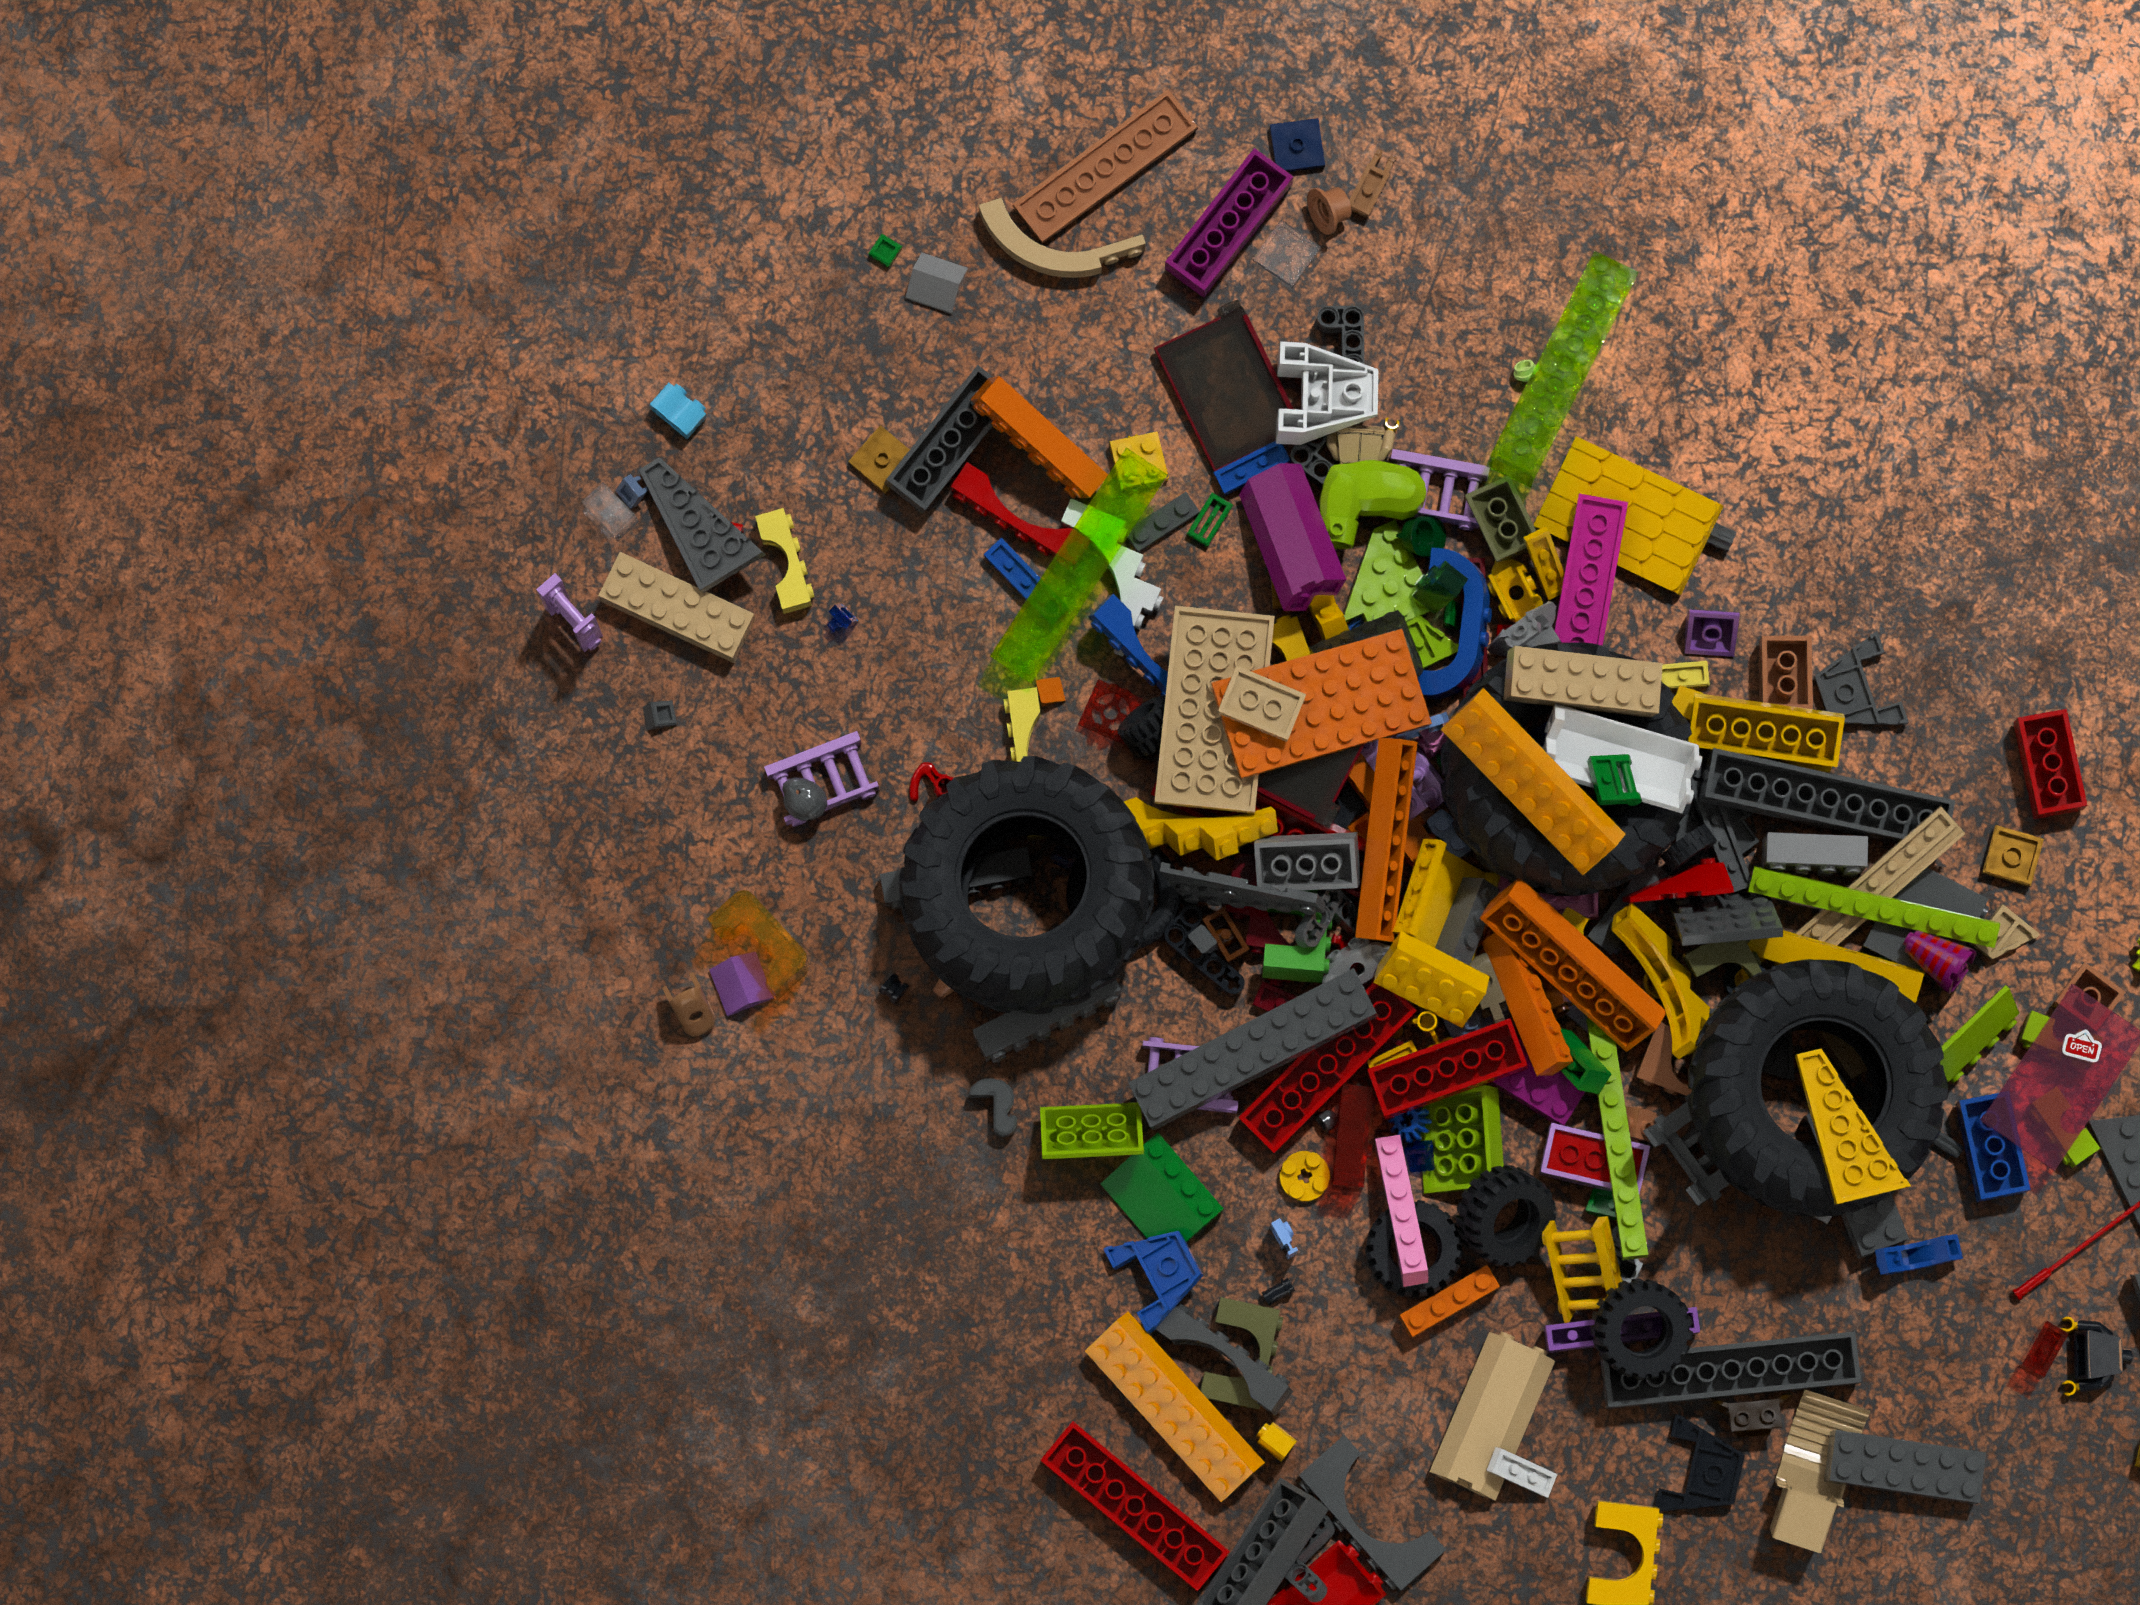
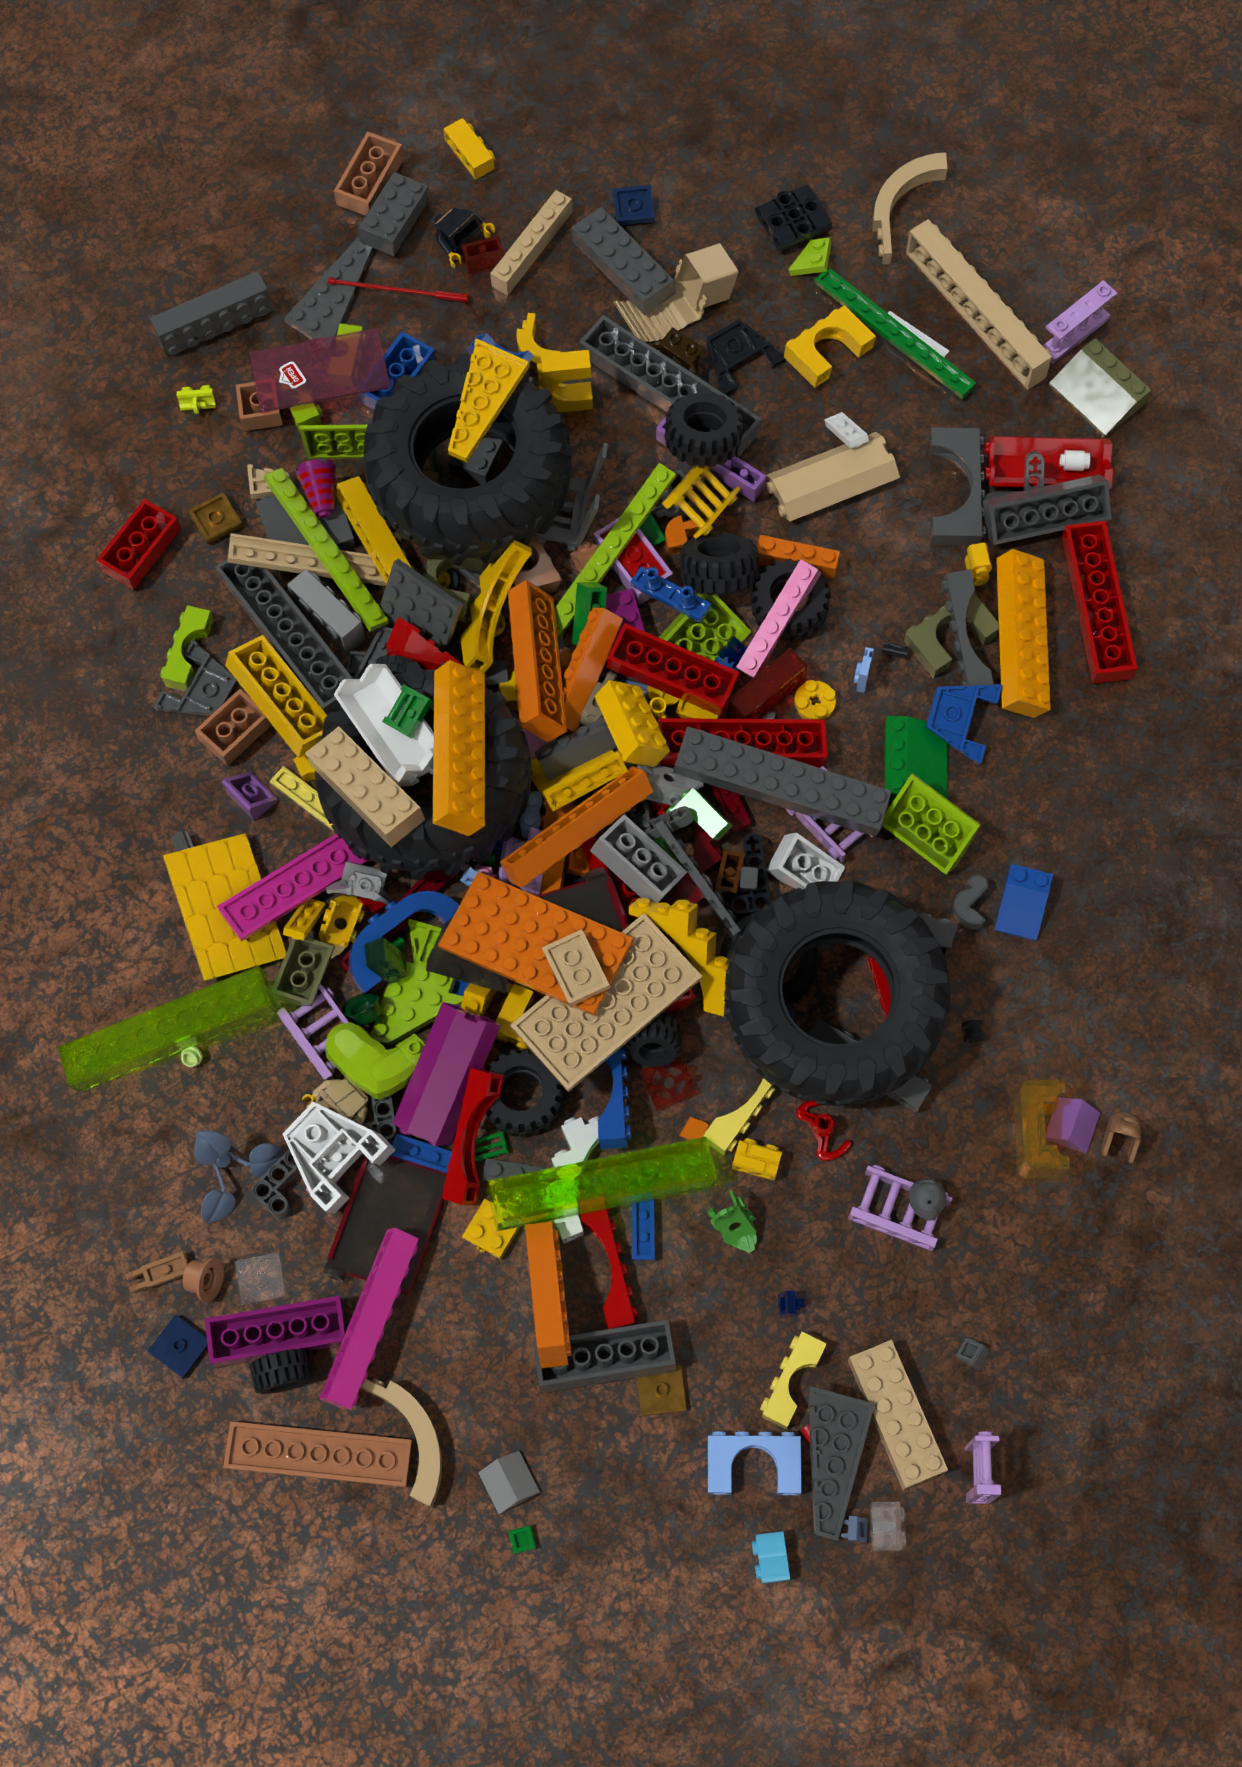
camera: 135 degrees left, 10 degrees down
none -> lime arch [160,605,214,691]
none -> sand blue plant [194,1131,284,1223]
none -> black tyre [249,1349,312,1394]
none -> dark pink brick [319,1228,418,1410]
none -> red arch [442,1068,504,1205]
none -> black tyre [485,1049,564,1137]
none -> tan brick [490,190,573,296]
none -> yellow arch [517,313,561,374]
none -> yellow arch [537,350,593,413]
none -> dark blue plate [613,185,655,226]
none -> blue plate [630,567,711,623]
none -> orange brick [665,515,703,557]
none -> bright green piece [708,1190,757,1253]
none -> light blue arch [708,1431,801,1495]
none -> yellow brick [732,1138,782,1181]
none -> white slope [766,833,845,890]
none -> blue slope [994,864,1053,941]

